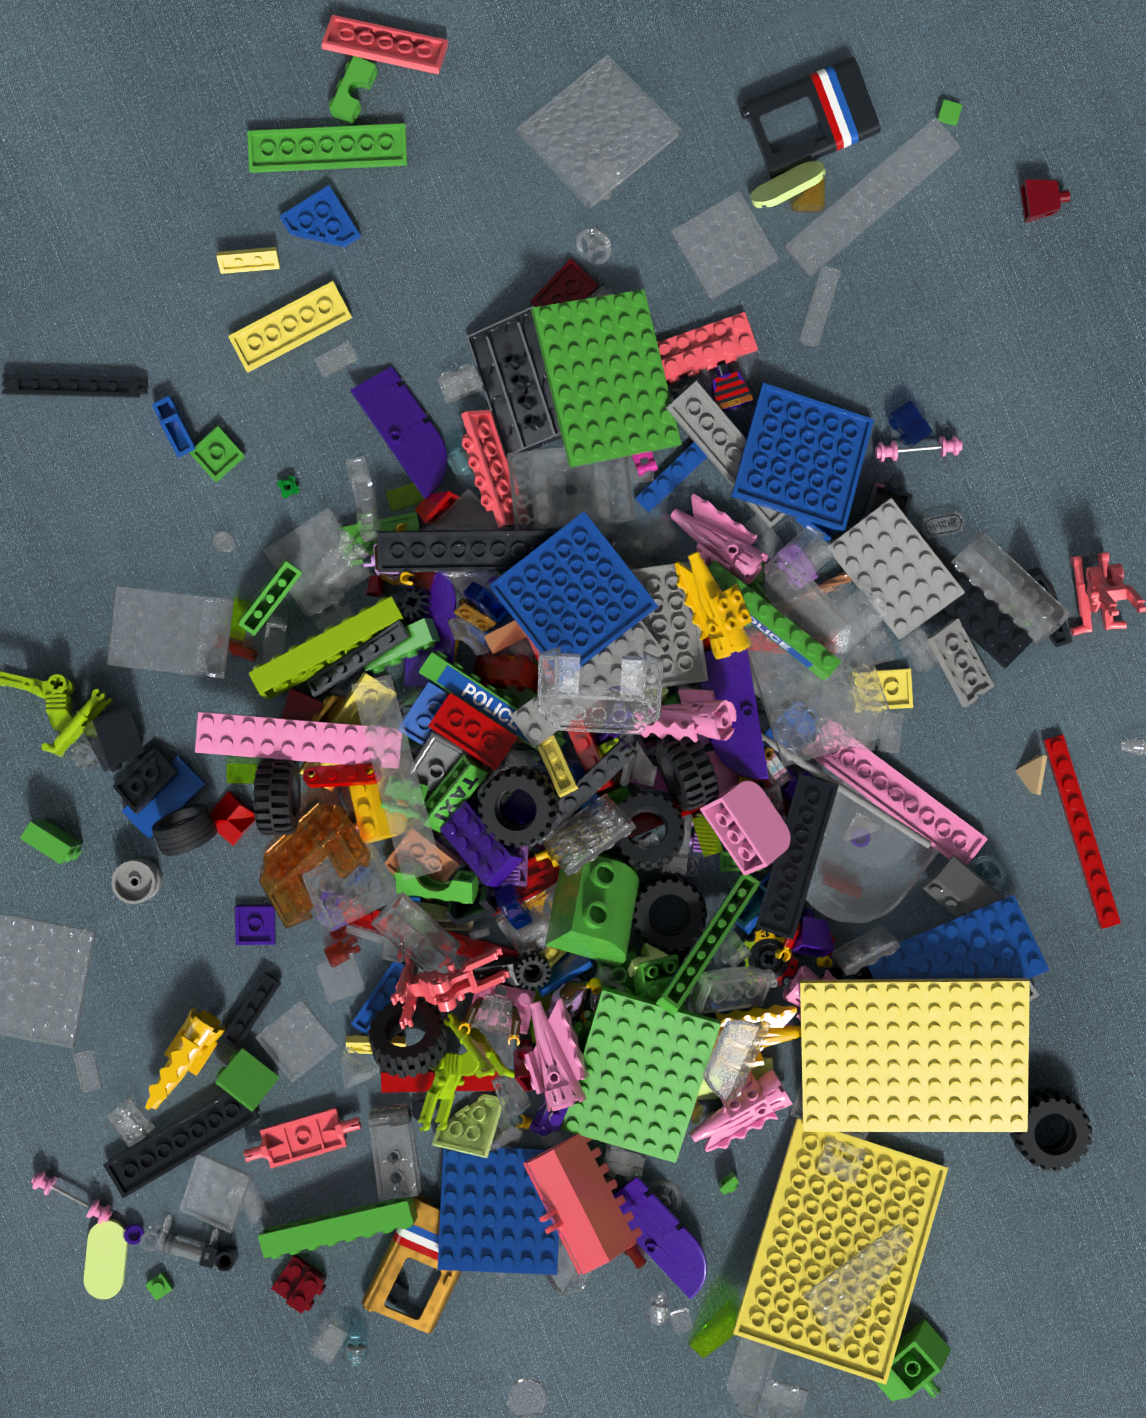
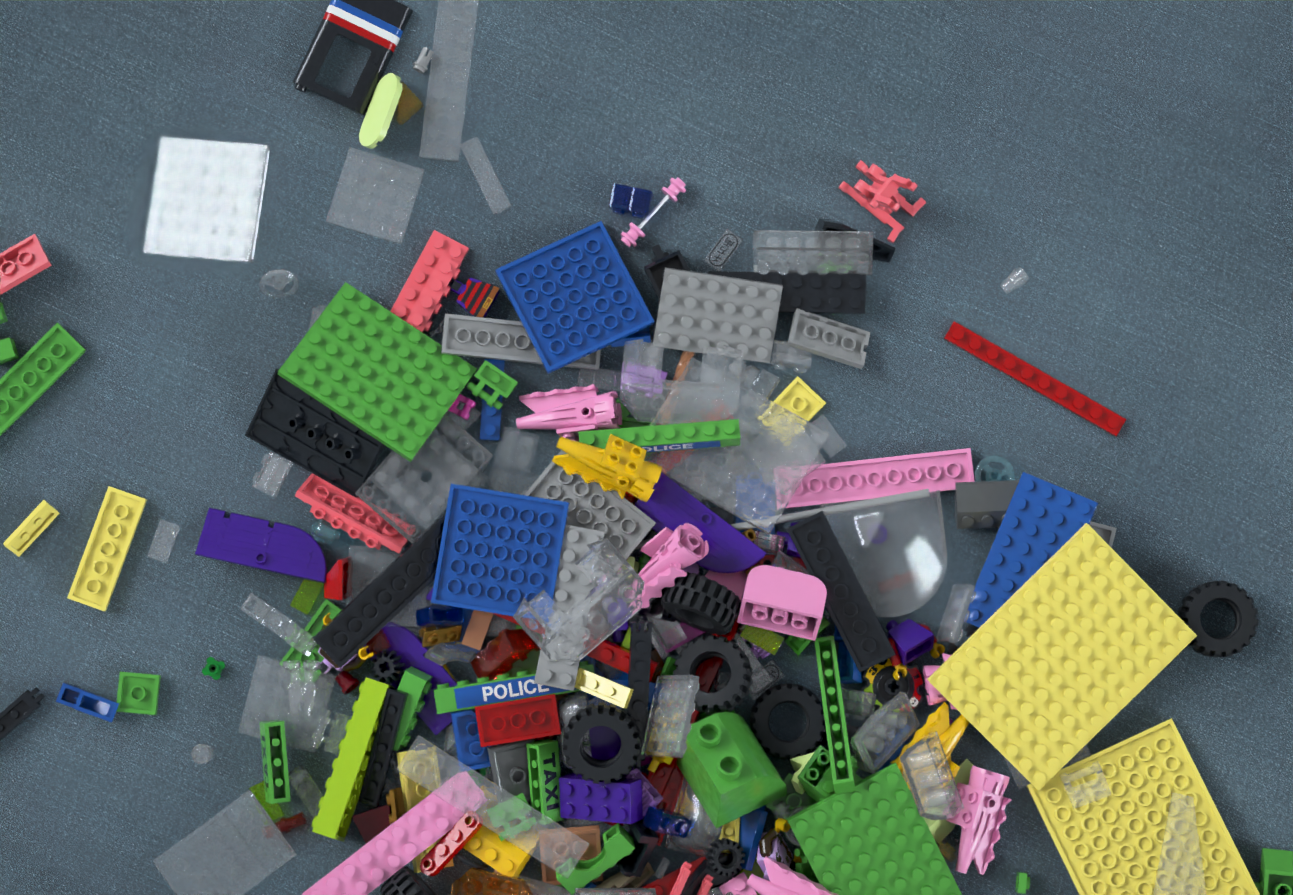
camera: 40 degrees left, 5 degrees down
blue plate [279,185,361,248] -> none
dark red tile [530,258,599,307] -> none
tan slope [1015,755,1047,795] -> none
none -> light grey pin [413,47,434,74]
none -> bright green plate [467,360,518,410]

